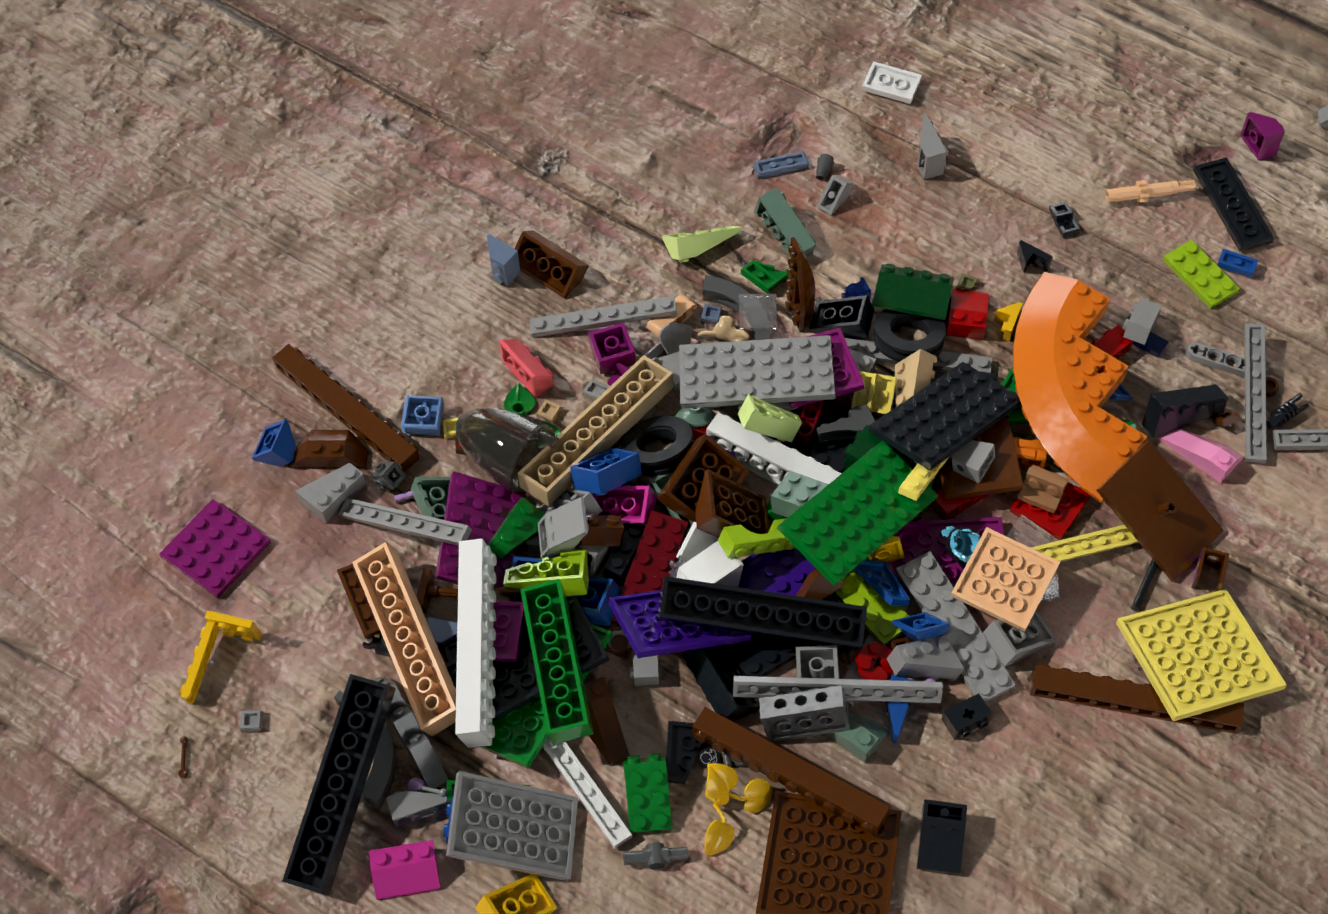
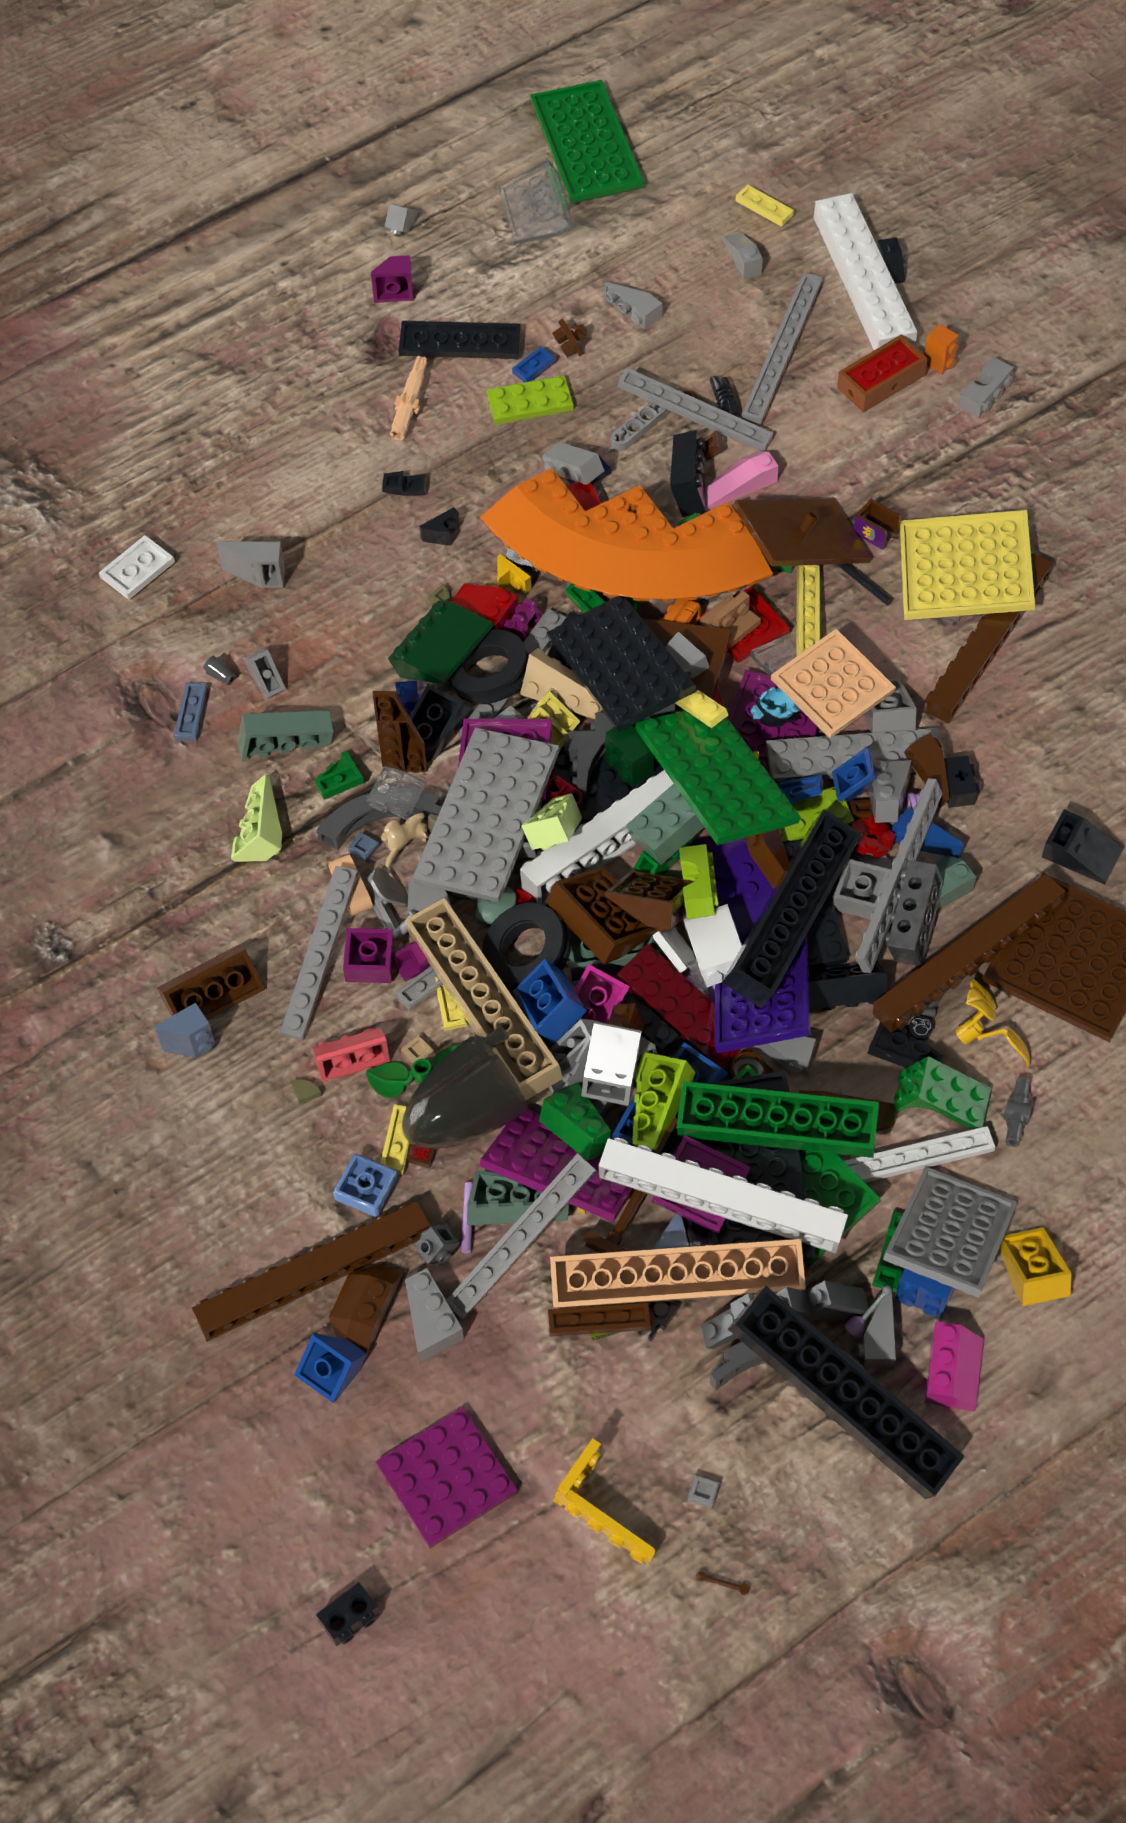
camera: 70 degrees left, 0 degrees up
none -> olive tile [290,1080,322,1104]
none -> black brick [316,1582,379,1647]
none -> magenta piece [504,599,543,642]
none -> reddish brown hips [552,319,587,357]
none -> reddish brown slope [904,733,950,808]

